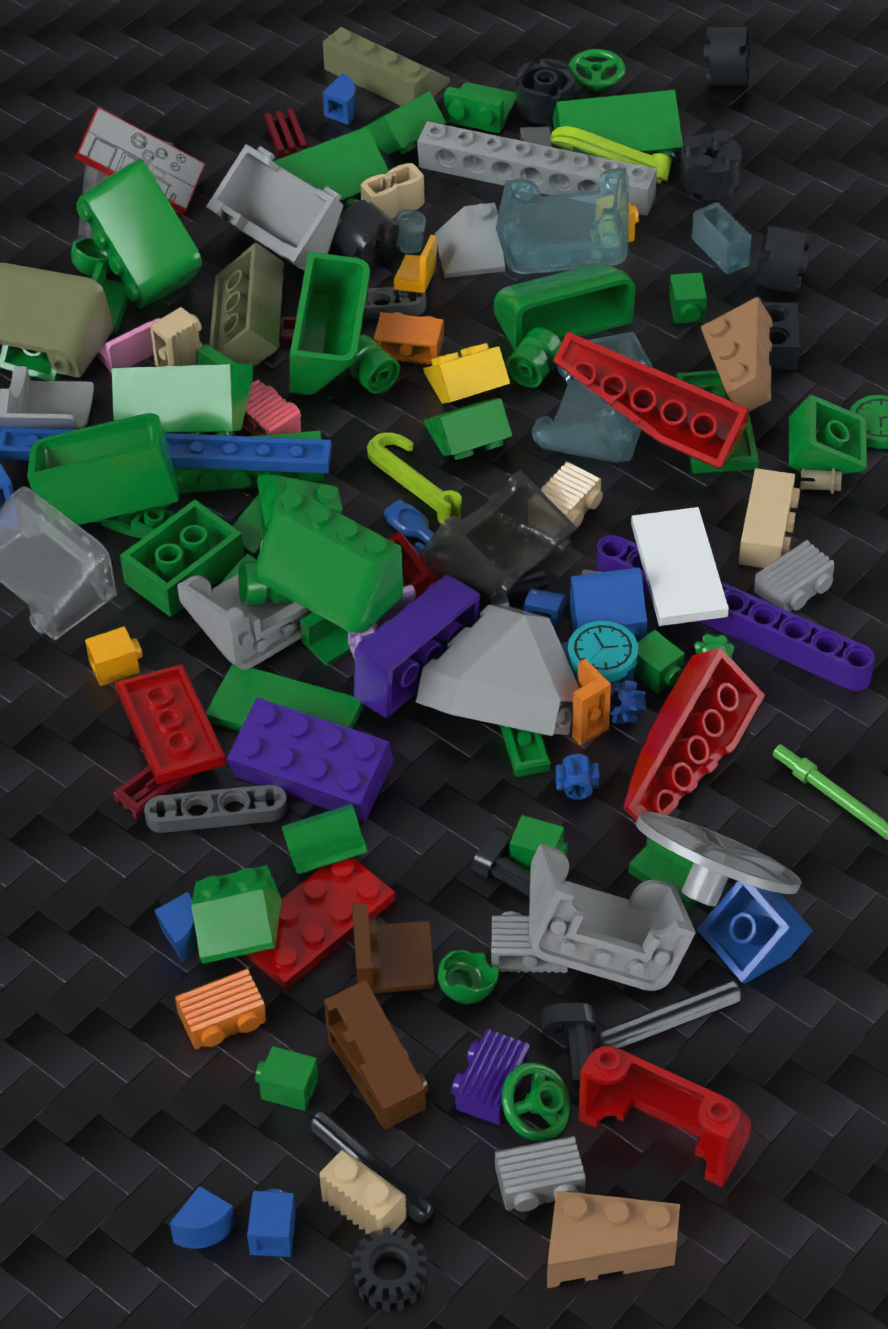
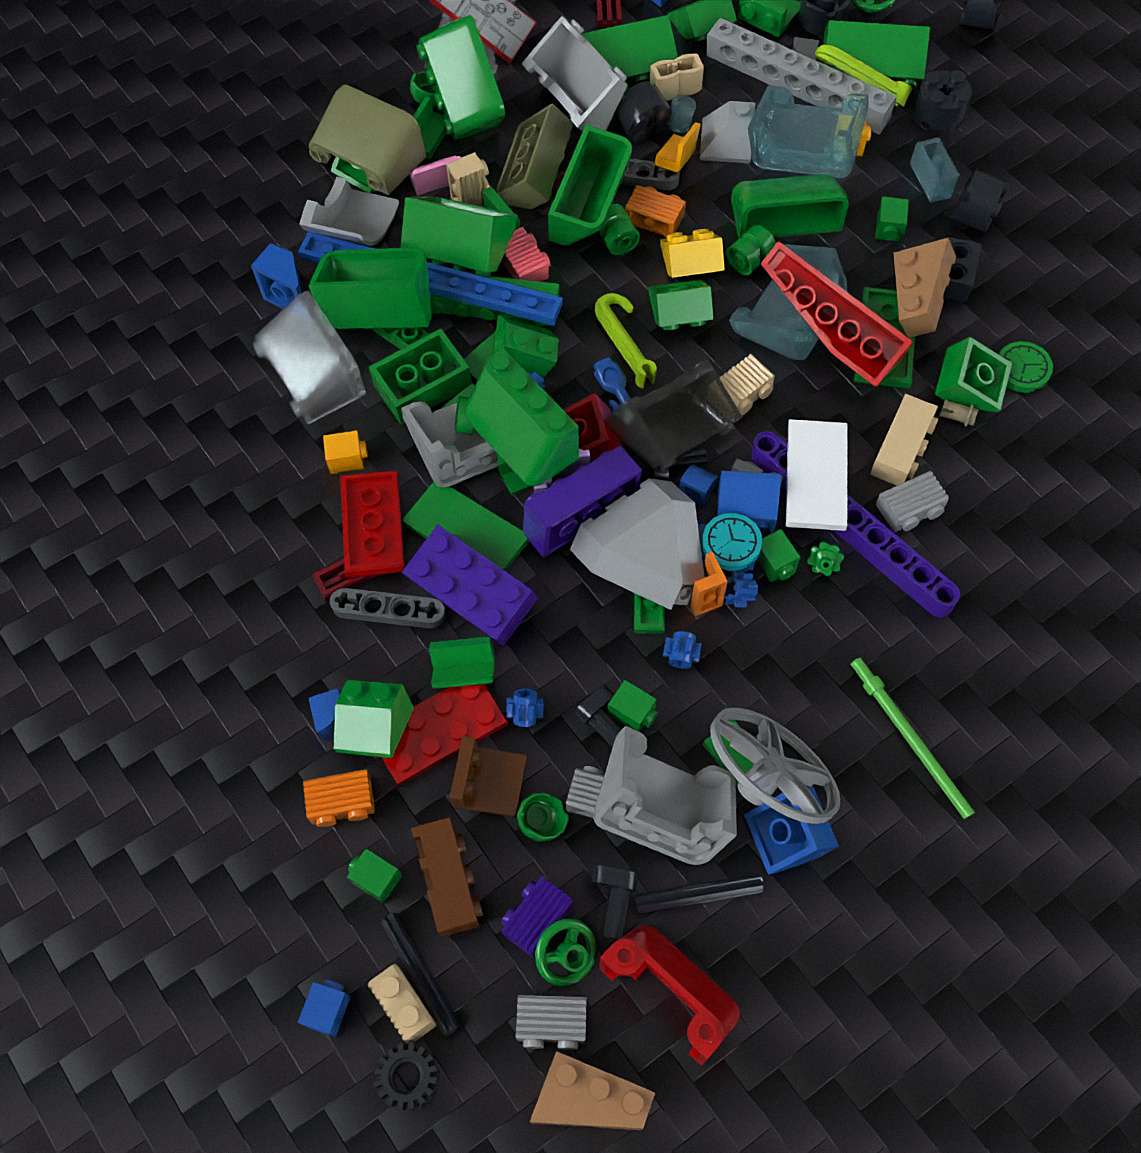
camera: 15 degrees right, 15 degrees up
blue brick [170,1186,236,1249] -> none
red wedge [624,648,765,821] -> none
none -> blue gear [506,689,544,727]

